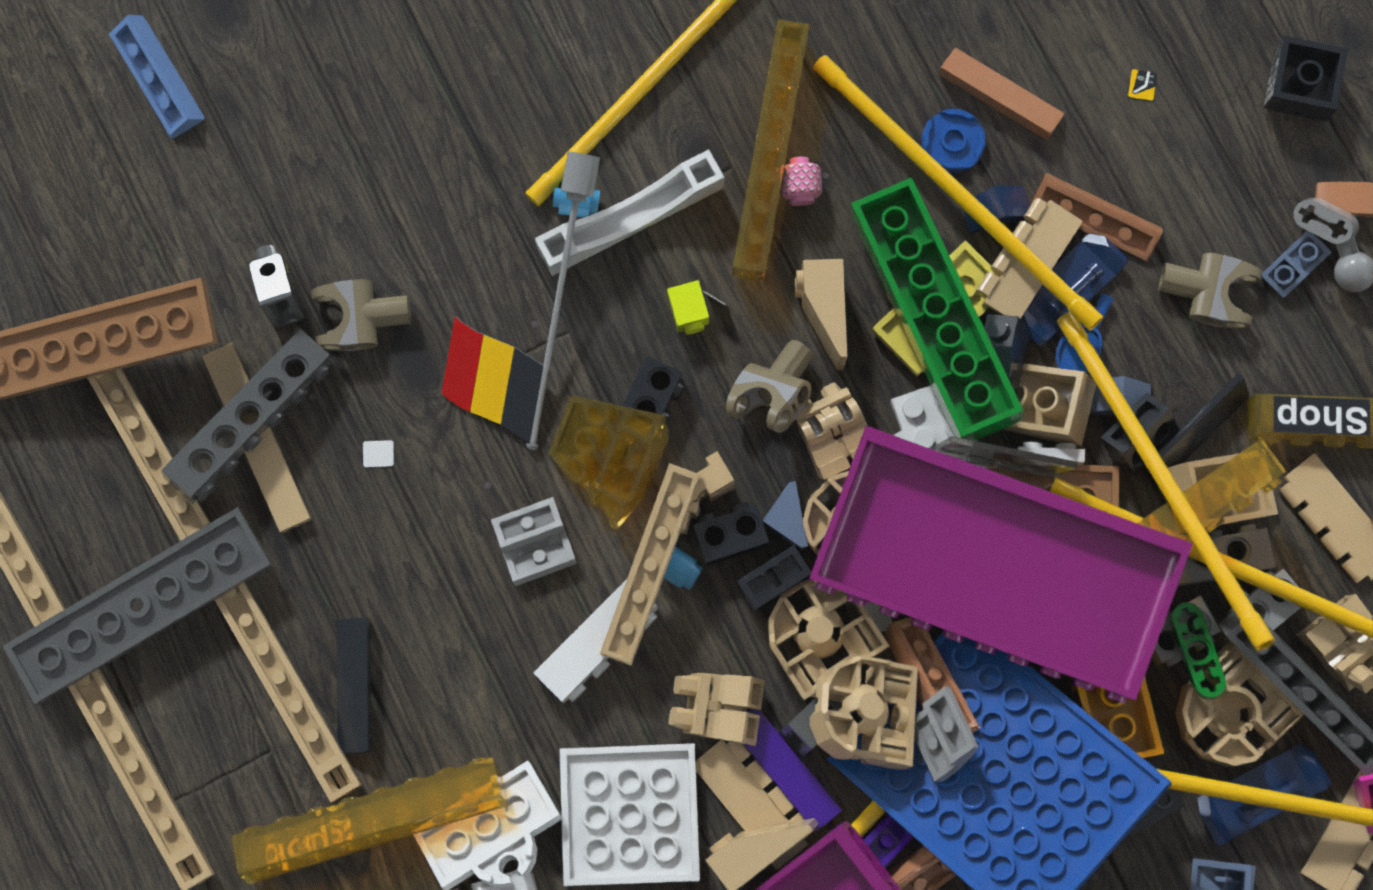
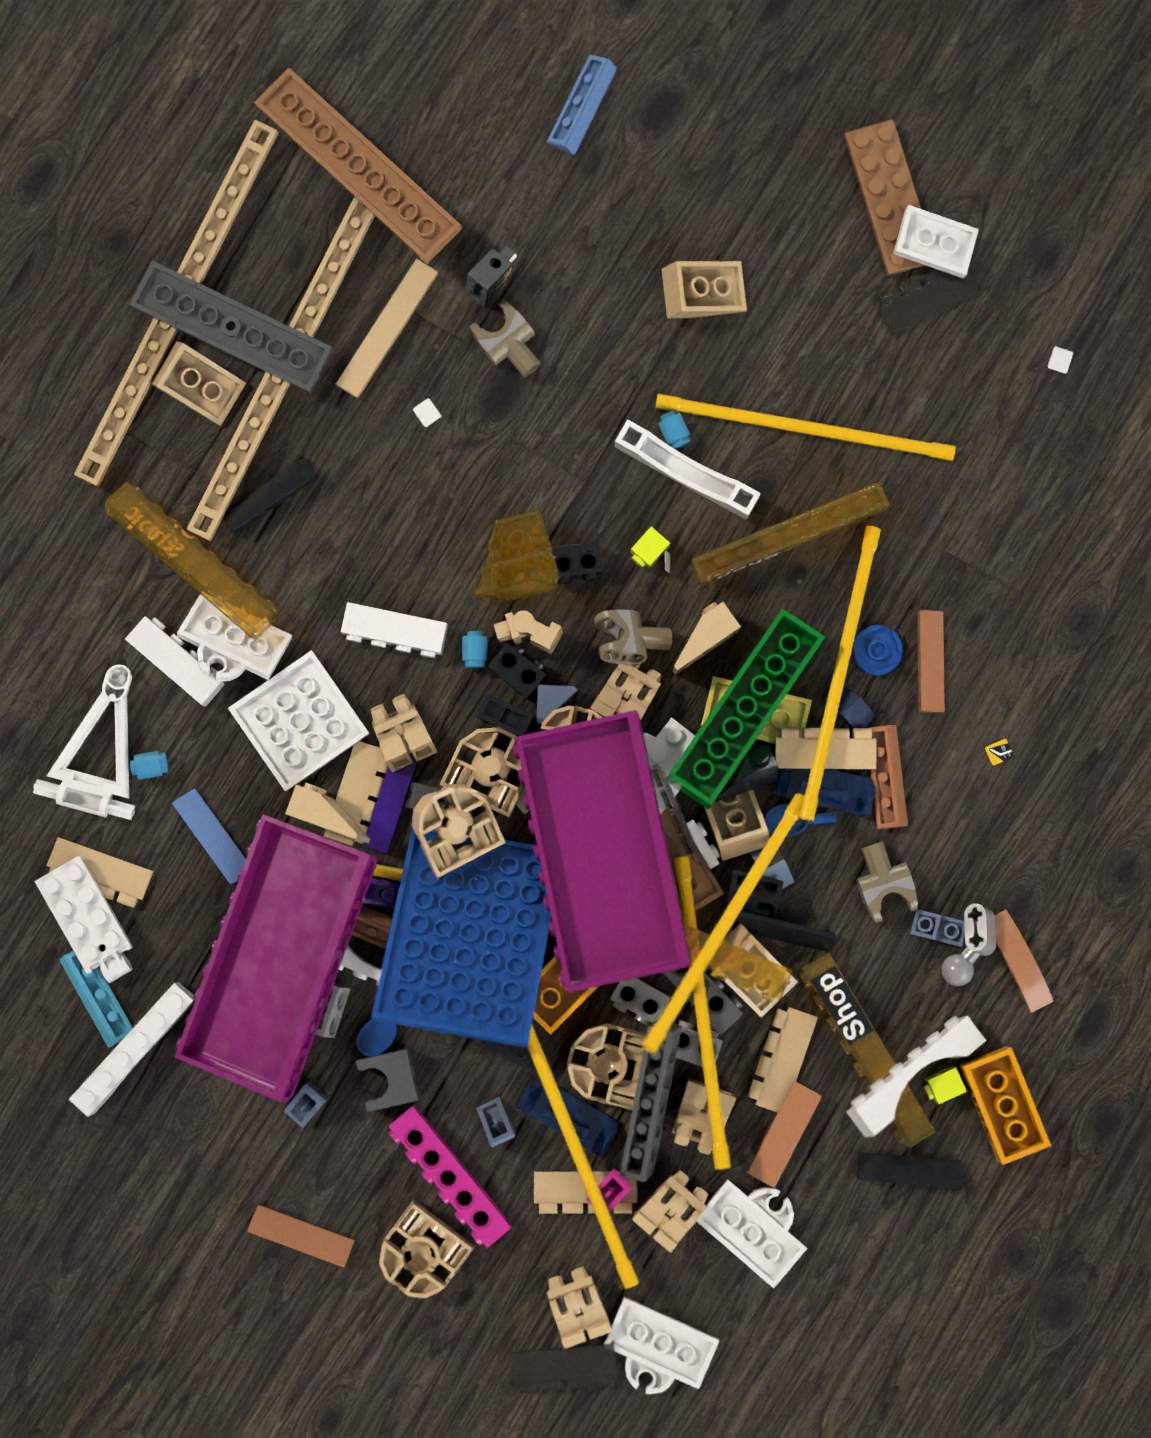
camera: 60 degrees right, 5 degrees up
dark grey brick [161,329,330,504] -> none
flag [442,152,600,450] -> none
light grey slope [491,497,577,586] -> none
tan tile [600,463,701,666] -> none
bright pink head [779,157,823,206] -> none
nougat slope [884,617,980,733] -> none
light grey slope [914,686,978,782] -> none
green beam [1170,602,1226,700] -> none
black brick [1263,35,1348,122] -> none
none -> tan slope [151,341,246,426]
none -> tan slope [662,261,747,318]

